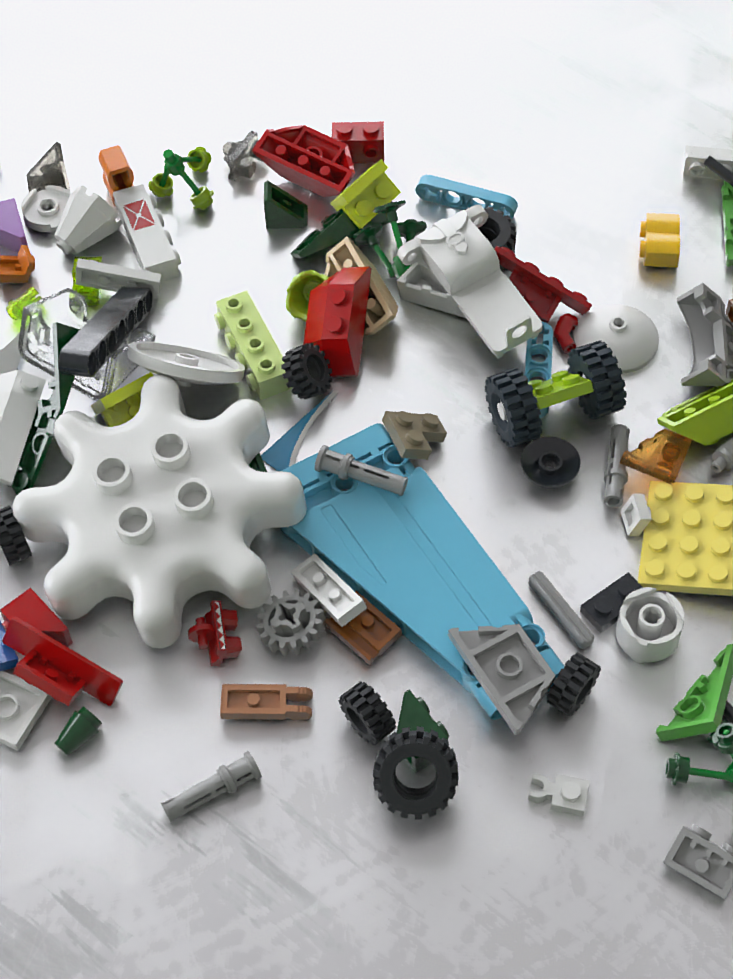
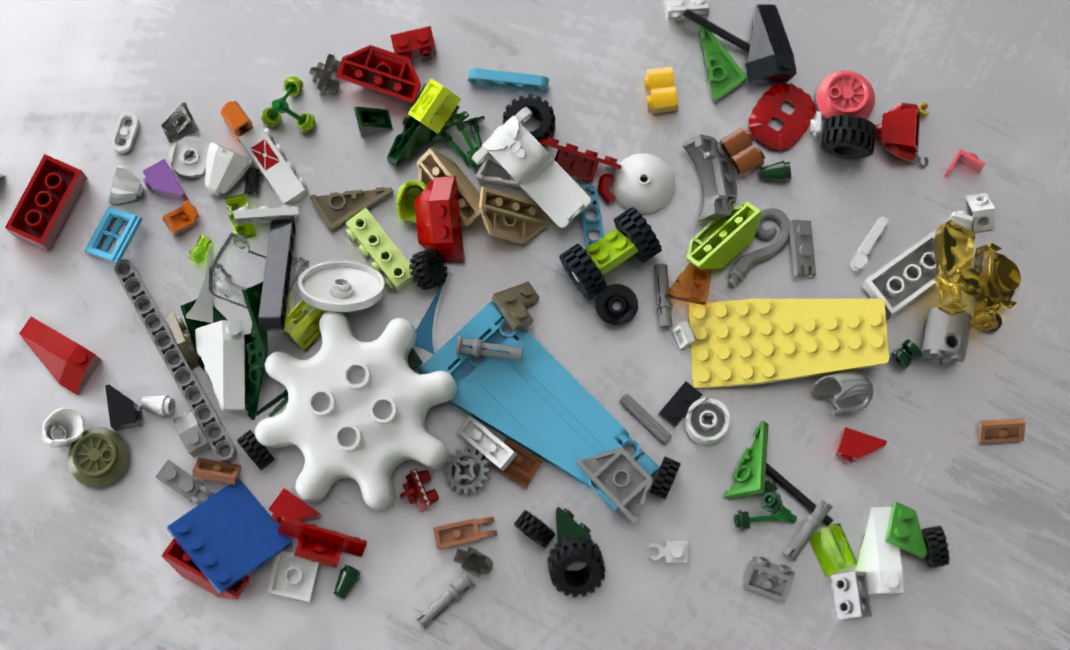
camera: 10 degrees left, 20 degrees up
none -> black pin [244,168,261,195]
none -> dark tan wing [310,187,394,232]
none -> clear smoke hips [454,547,493,578]
none -> tan wedge [479,186,549,244]

